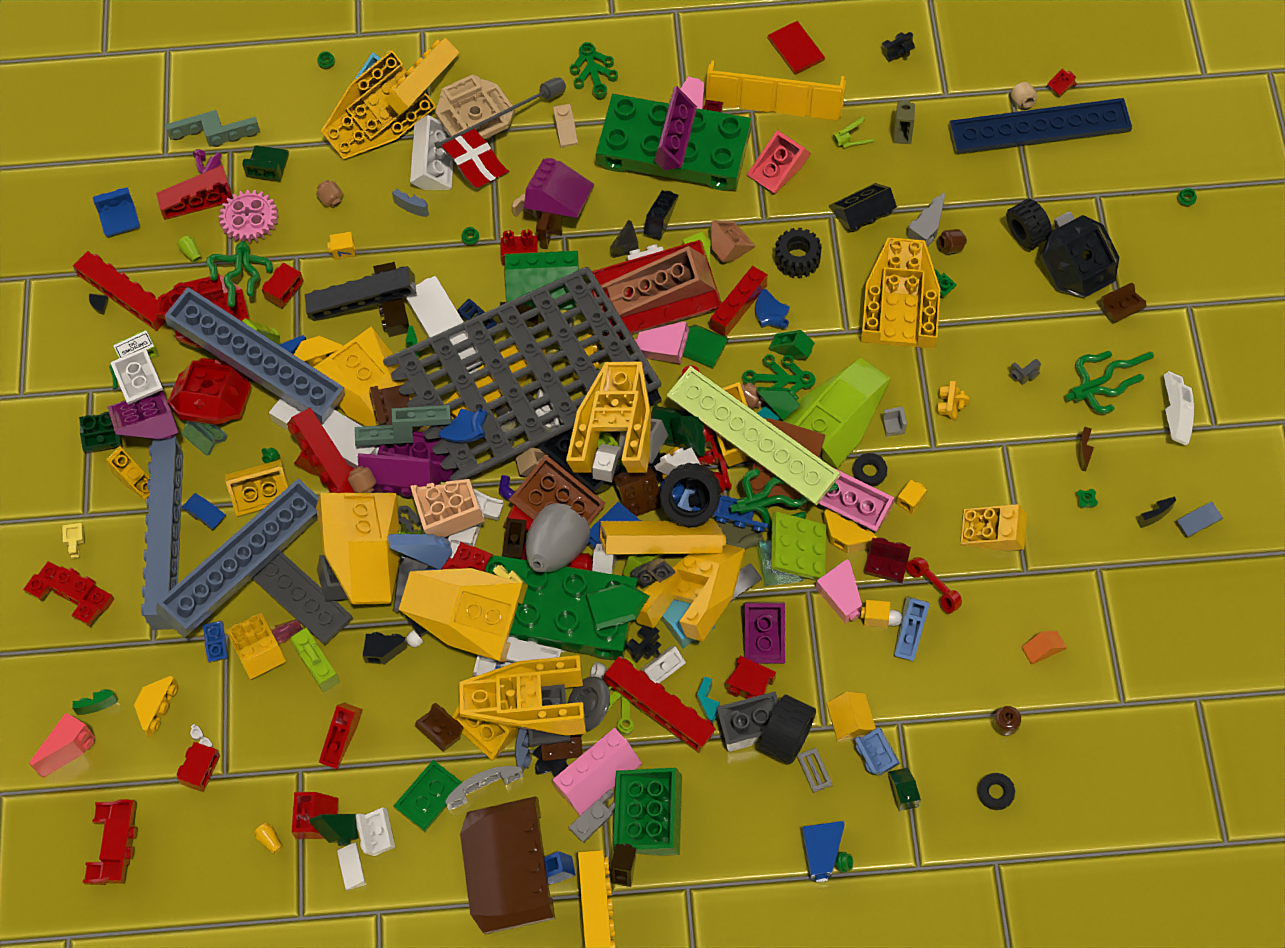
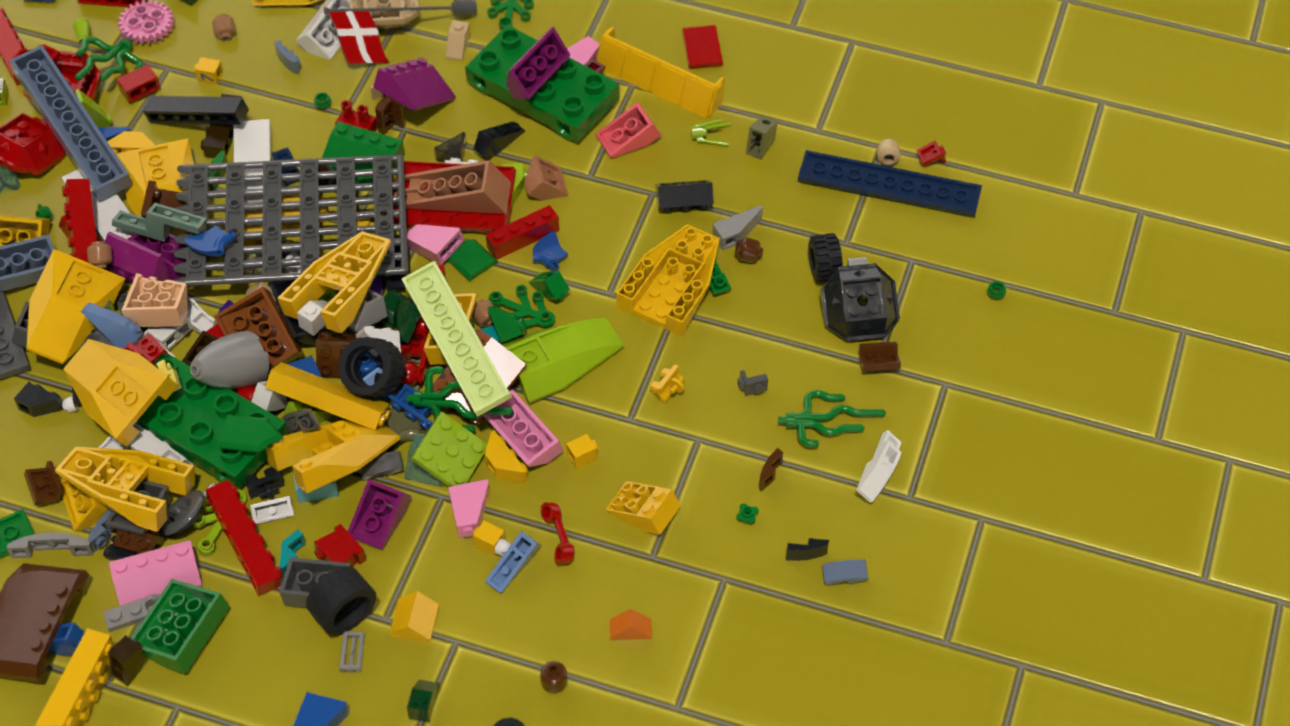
camera: 20 degrees right, 10 degrees down
black tyre [775,228,822,278] -> none
black tyre [853,453,888,487] -> none
medium blue bracket [855,728,900,776] -> none
dark red bracket [864,537,911,584] -> none
black hips [882,32,915,62] -> none
light grey panel [883,407,907,437] -> none

